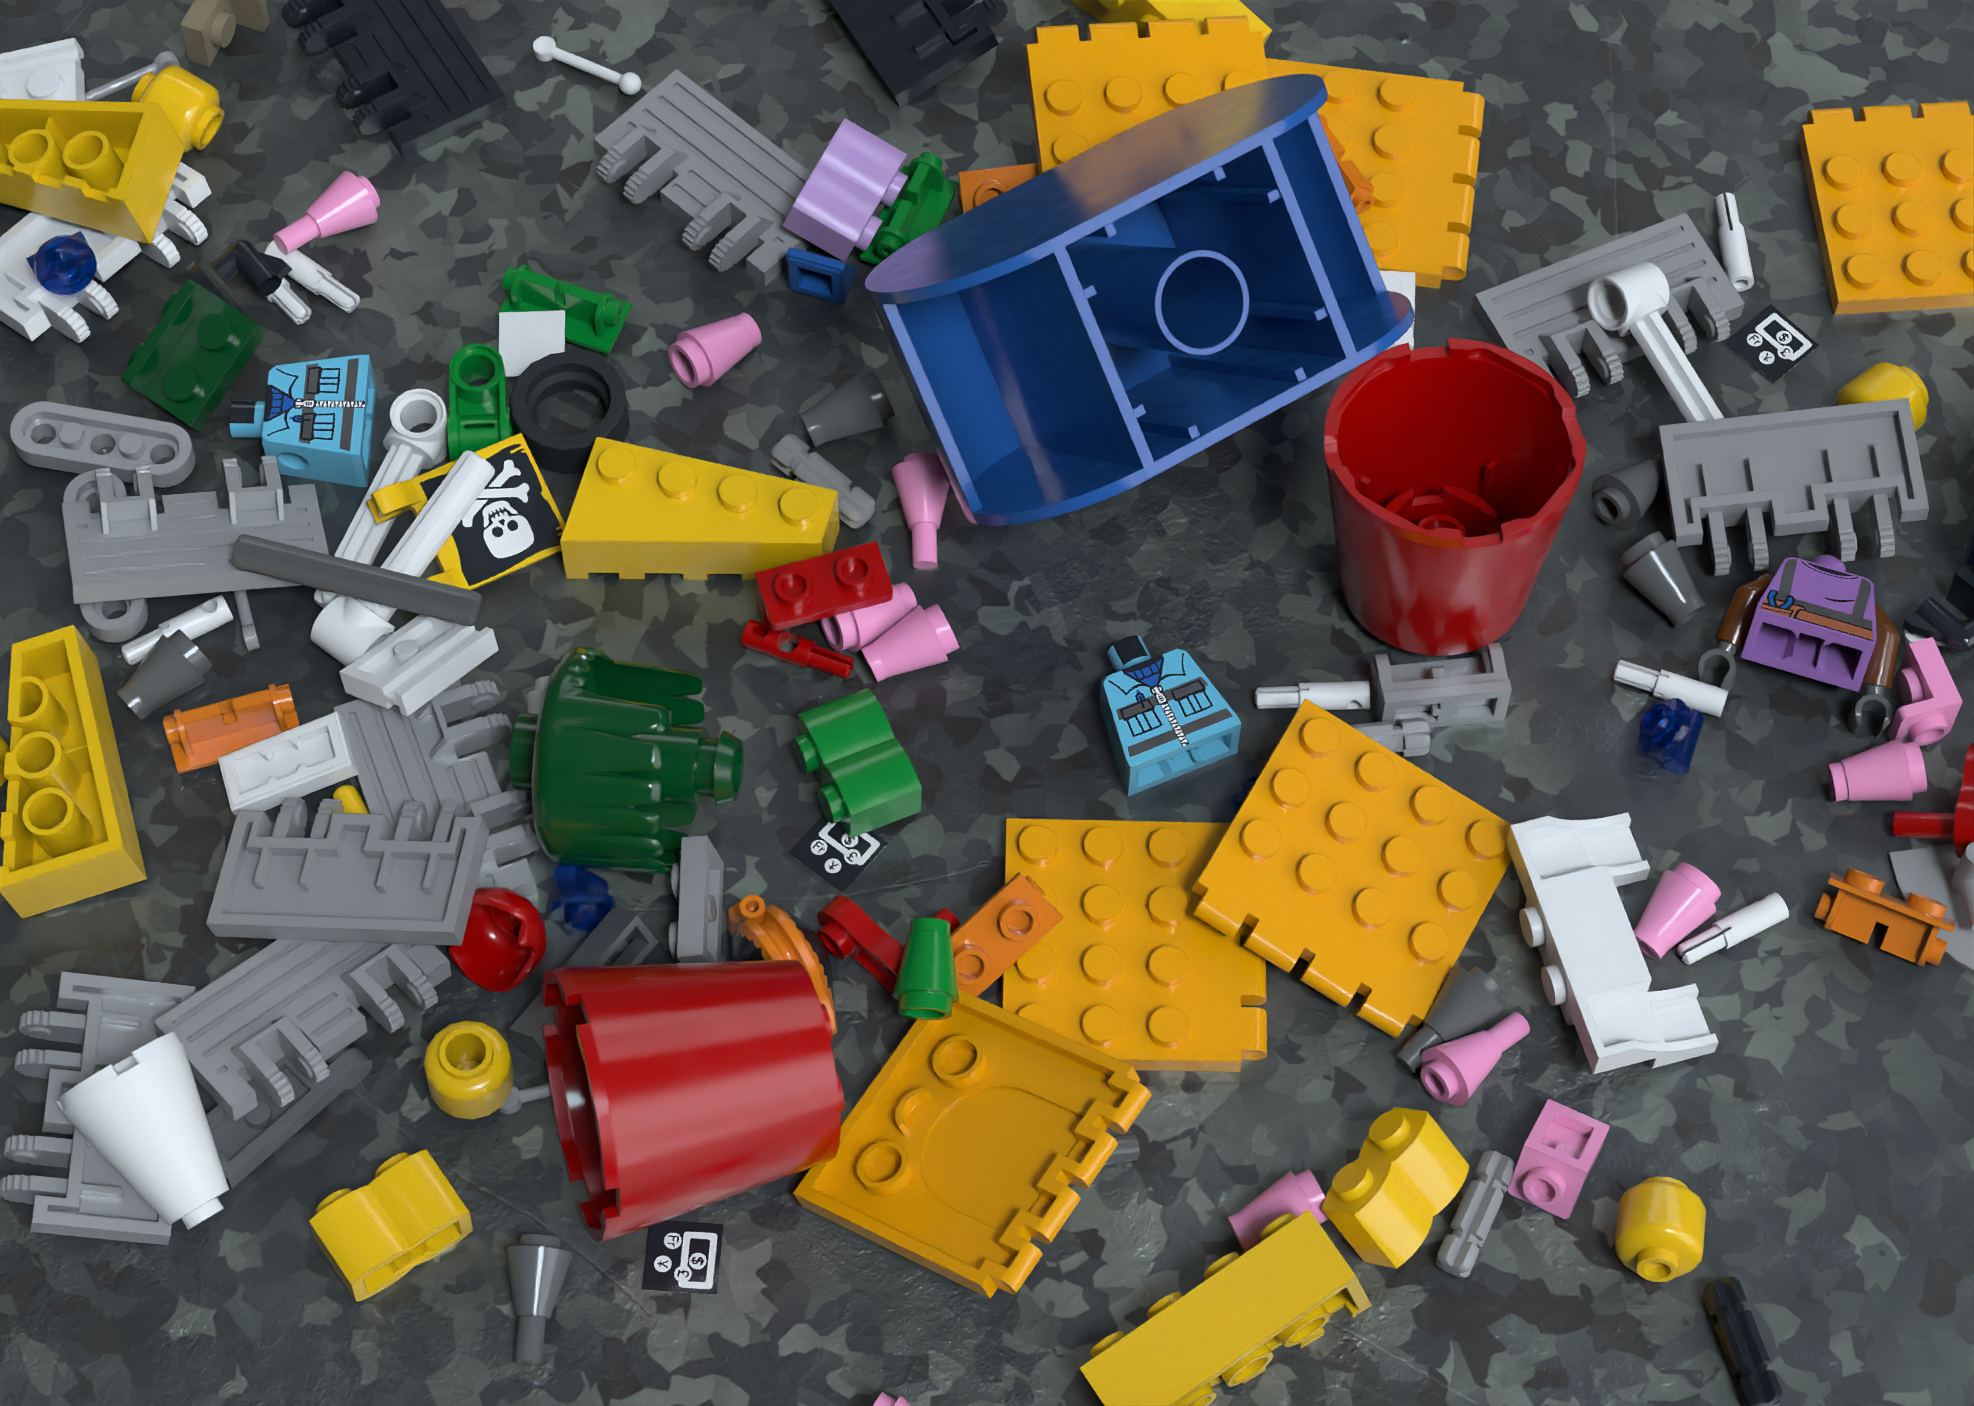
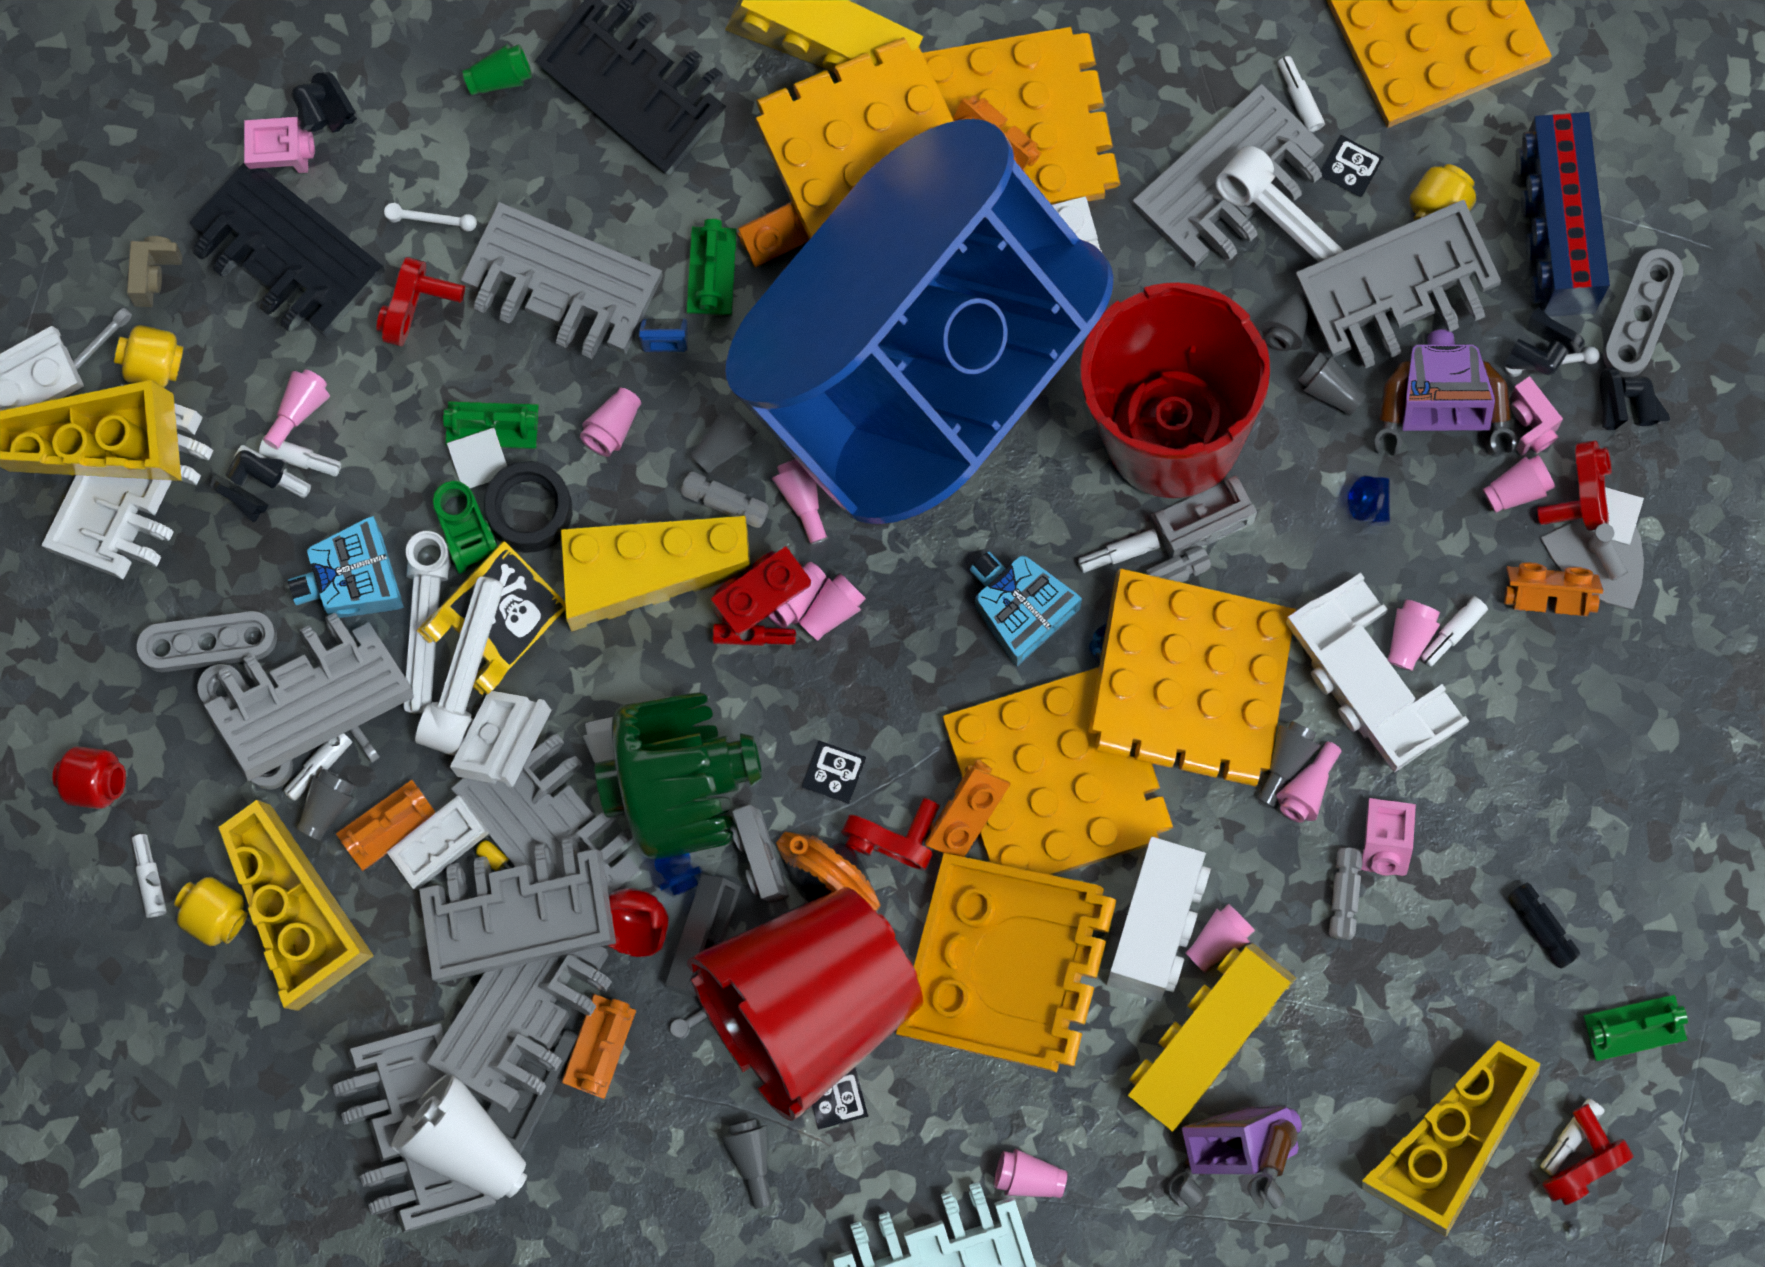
camera: 15 degrees left, 15 degrees up
clear blue plate [26,230,97,295] -> none
dark green bracket [121,279,268,432] -> none
dark grey axle [232,534,482,627] -> none
yellow brick [309,1149,473,1302] -> none
yellow head [423,1020,514,1120] -> none
lavender brick [782,118,908,262] -> none
green brick [791,688,922,839] -> none
green cone [893,918,959,1020] -> none
yellow brick [1322,1107,1469,1269] -> none
white piece [1613,660,1729,718] -> none
yellow head [1615,1176,1706,1282] -> none
none -> red piece [376,257,465,347]
none -> orange hinge [561,994,636,1099]
none -> white brick [1107,836,1211,1001]

